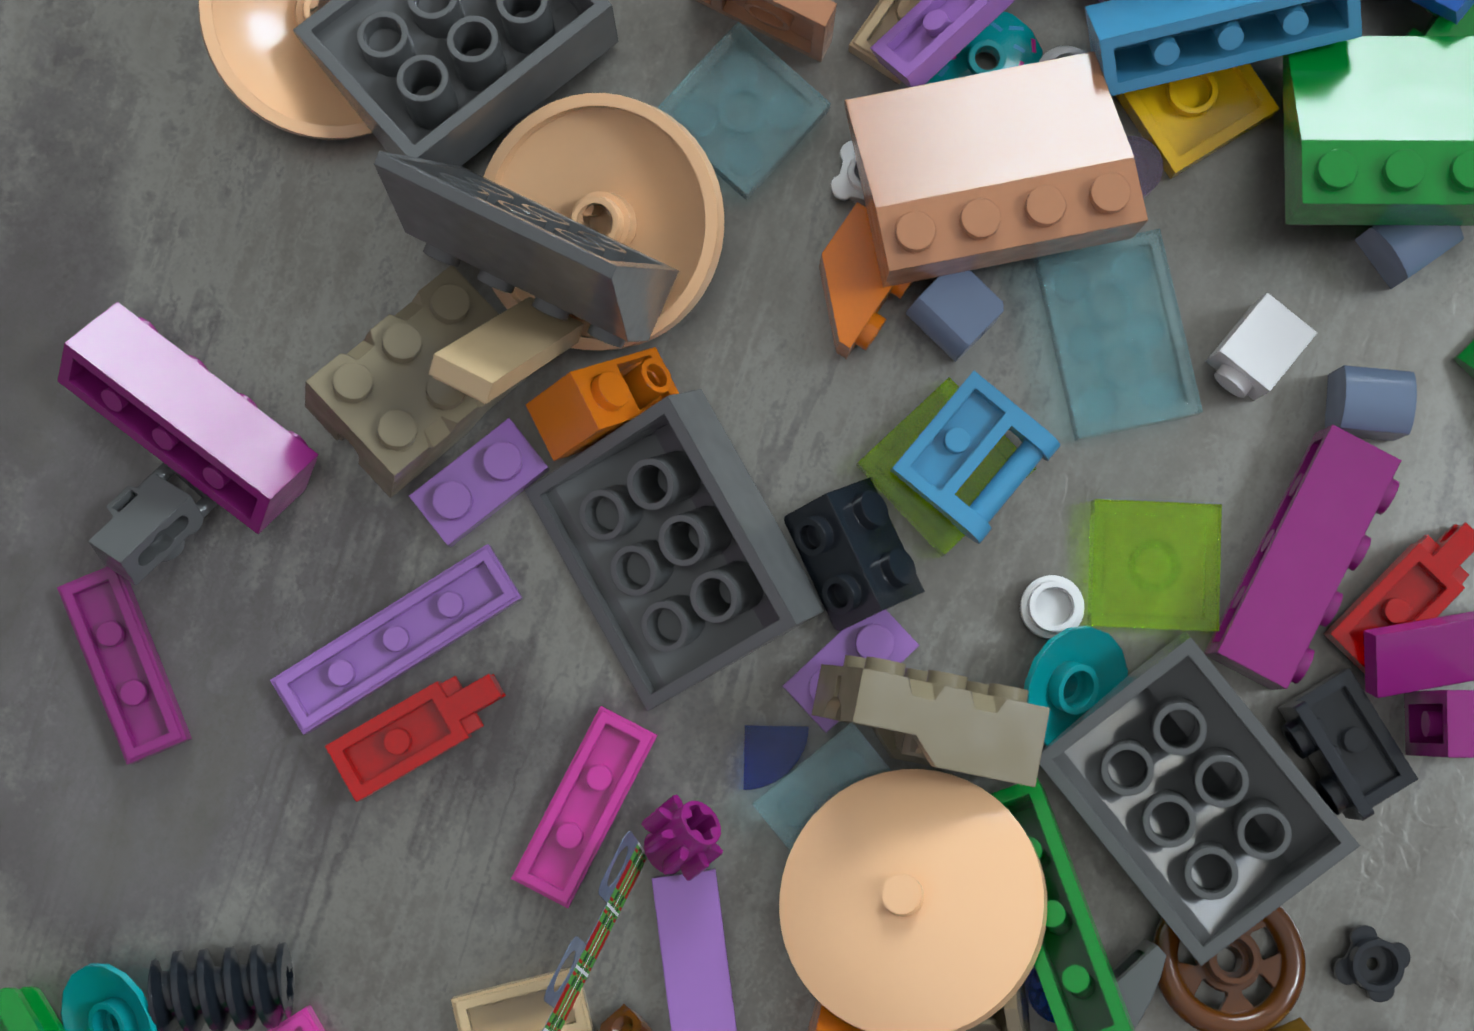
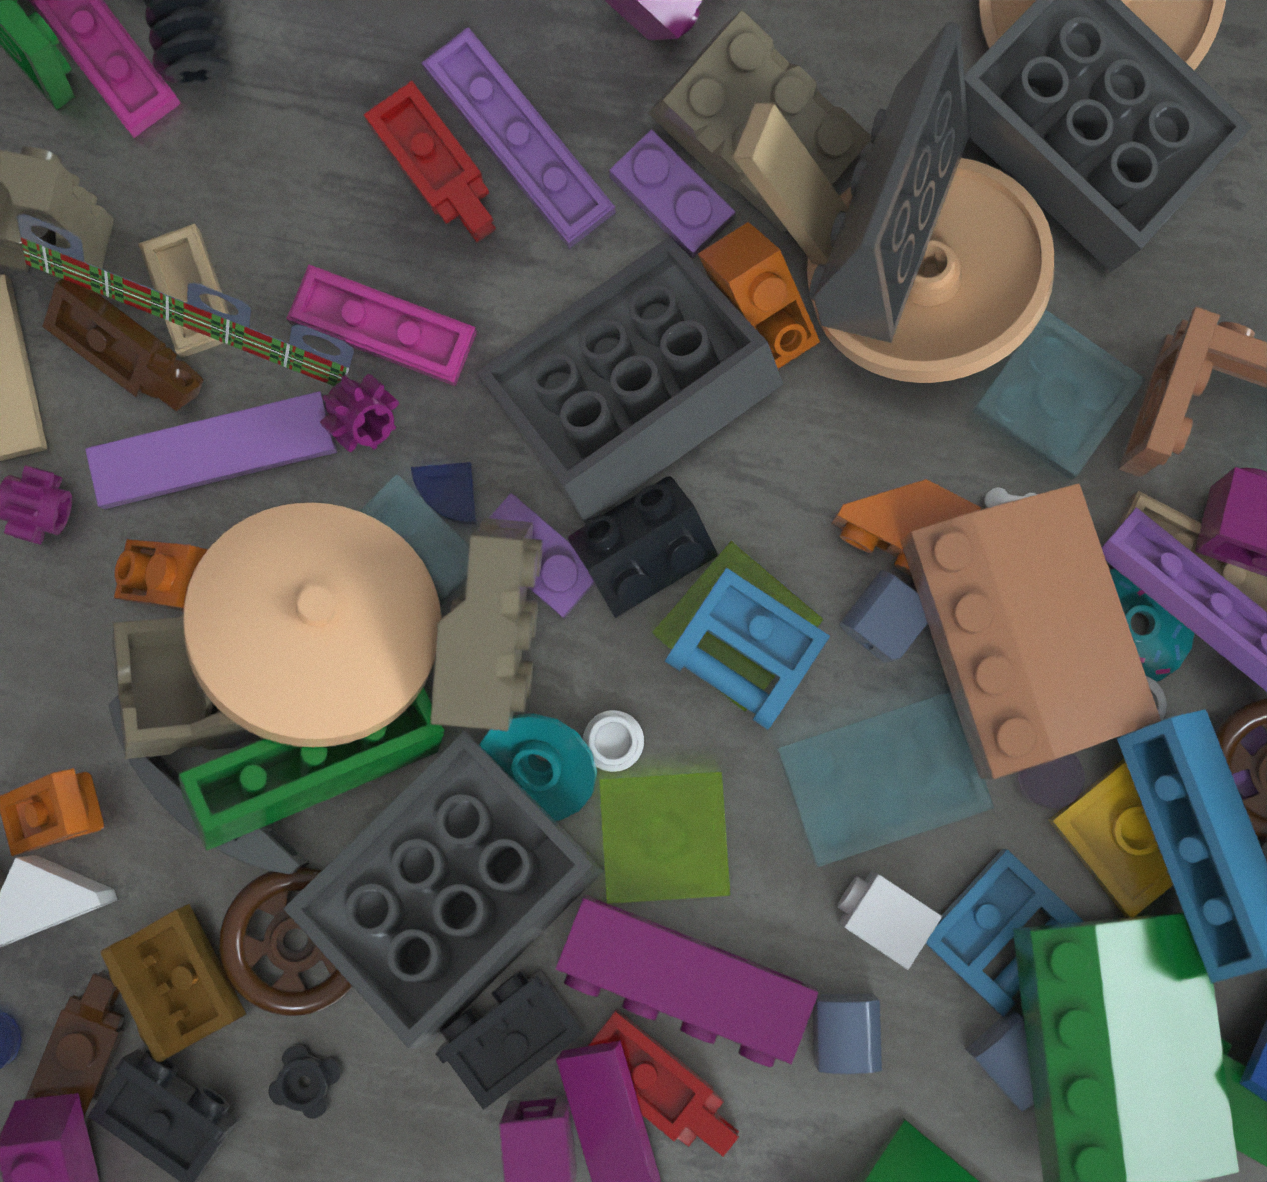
camera: 90 degrees right, 0 degrees up
none -> dark azure plate [925,849,1084,1017]

